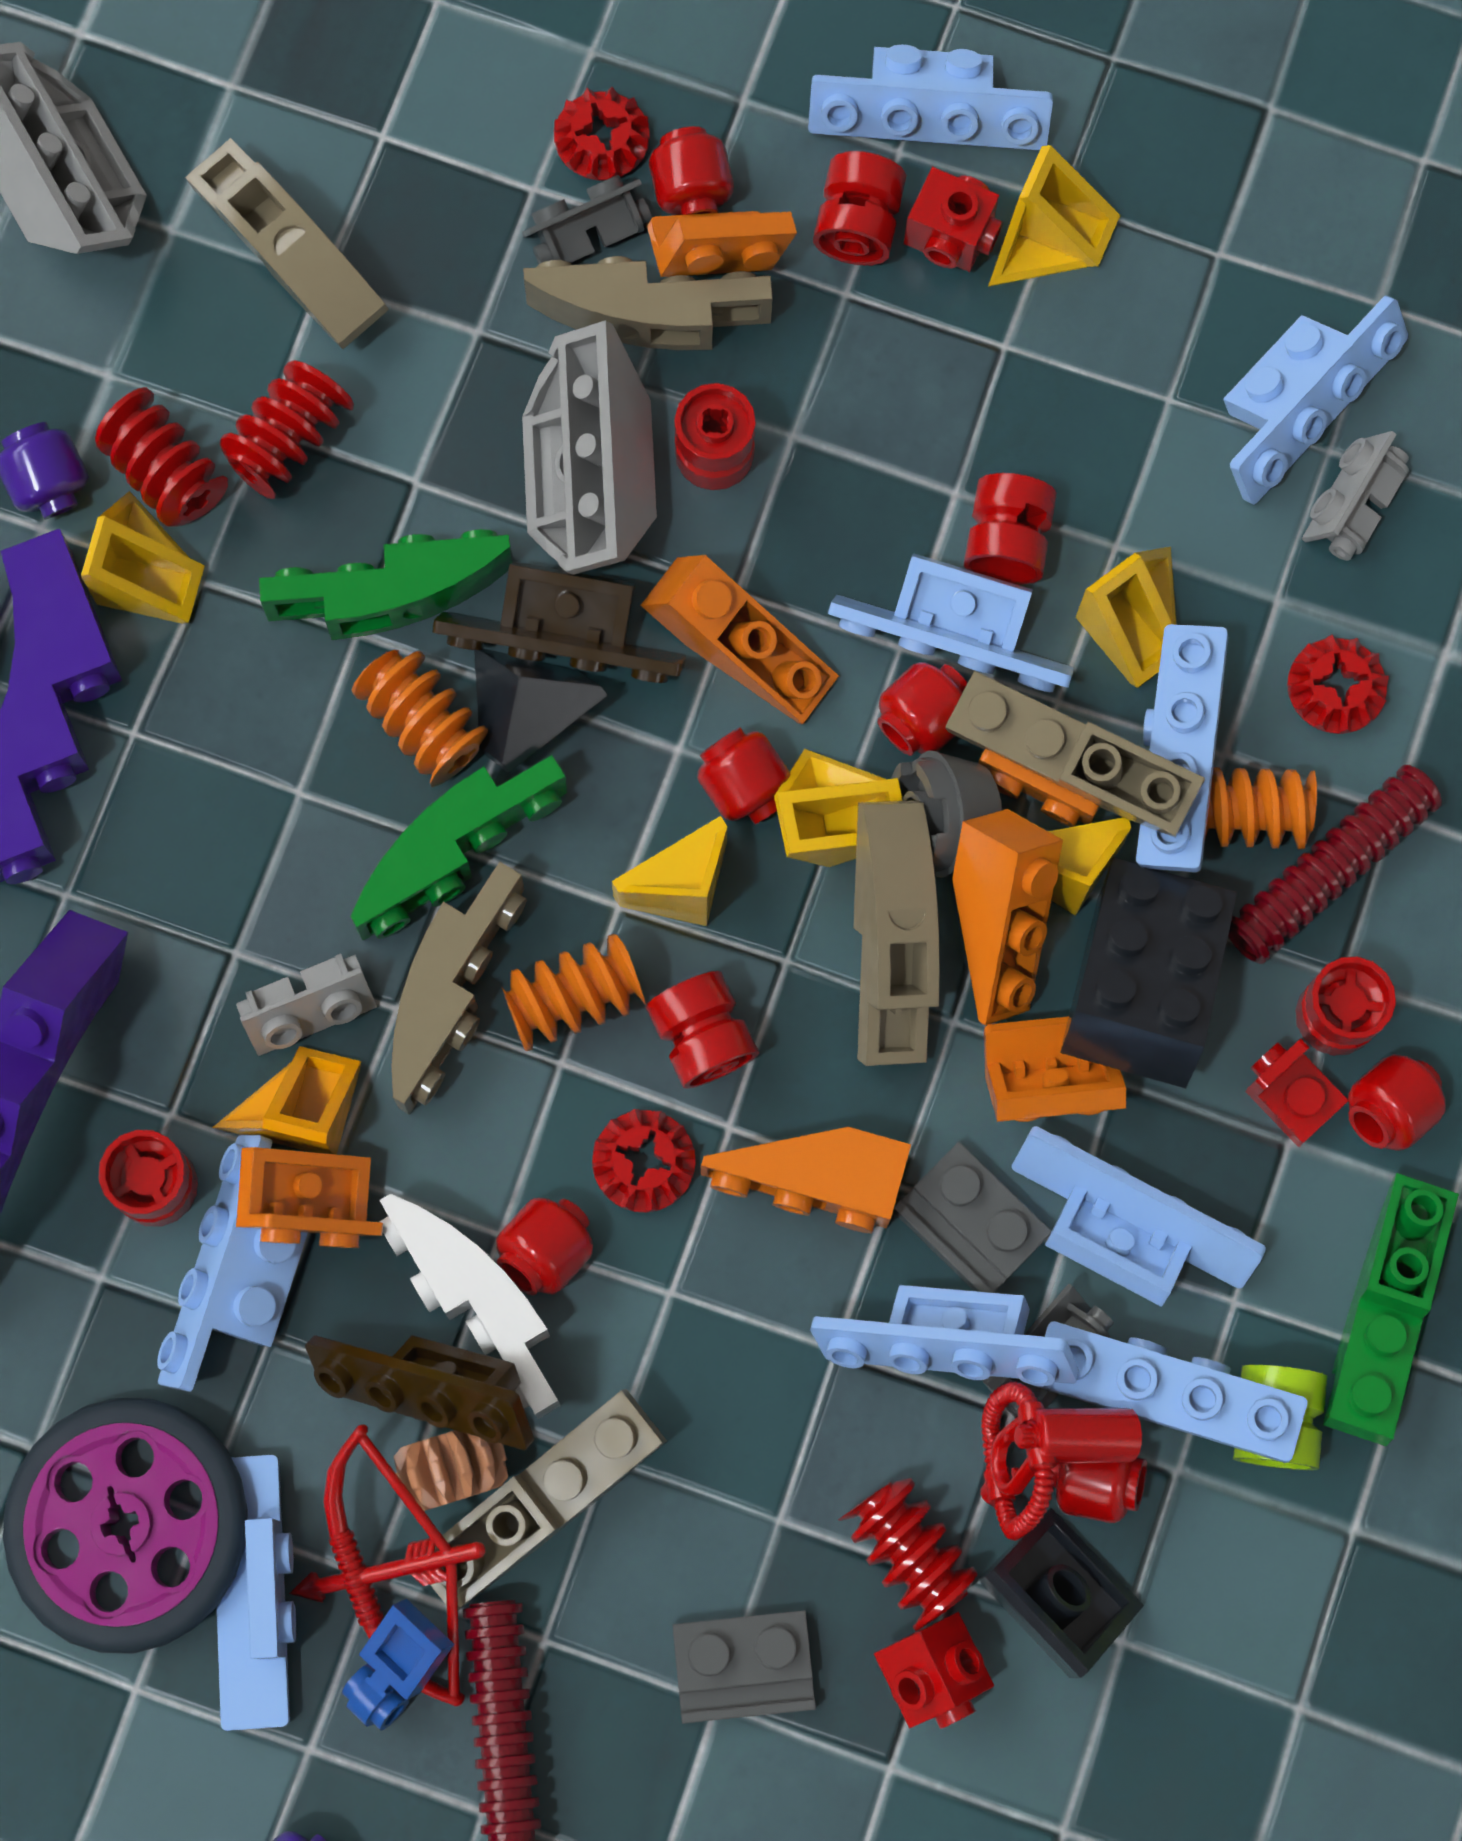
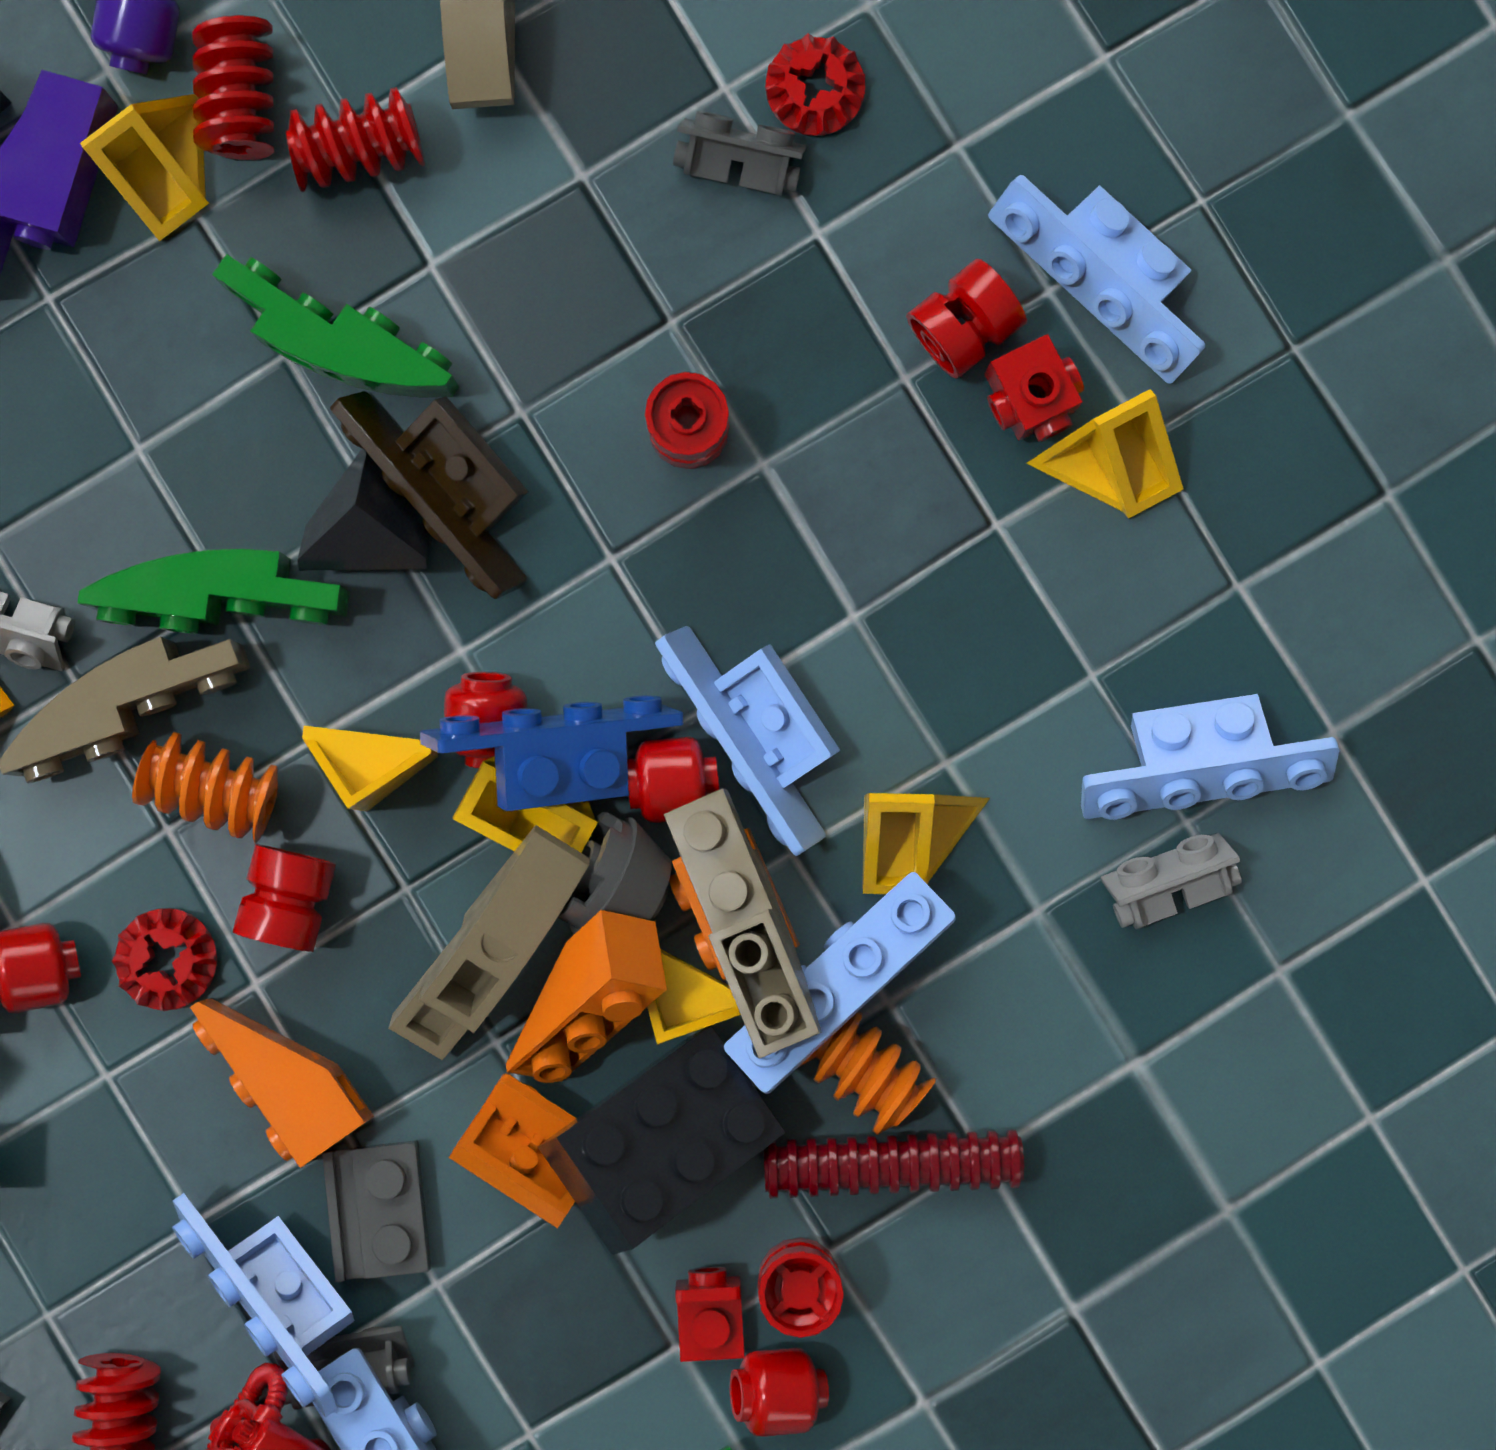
camera: 40 degrees right, 10 degrees up
orange piece [352,650,488,787] -> none
light grey wedge [522,320,657,575] -> none
dark tan slope [523,256,772,350] -> none
orange slope [640,555,839,724] -> none
orange bracket [647,211,797,277] -> none
red head [649,126,734,215] -> none
red wheel [963,473,1057,585] -> none
light blue bracket [1012,1126,1266,1307] -> none
red gear [1287,634,1389,734] -> none
none -> blue bracket [420,695,683,811]

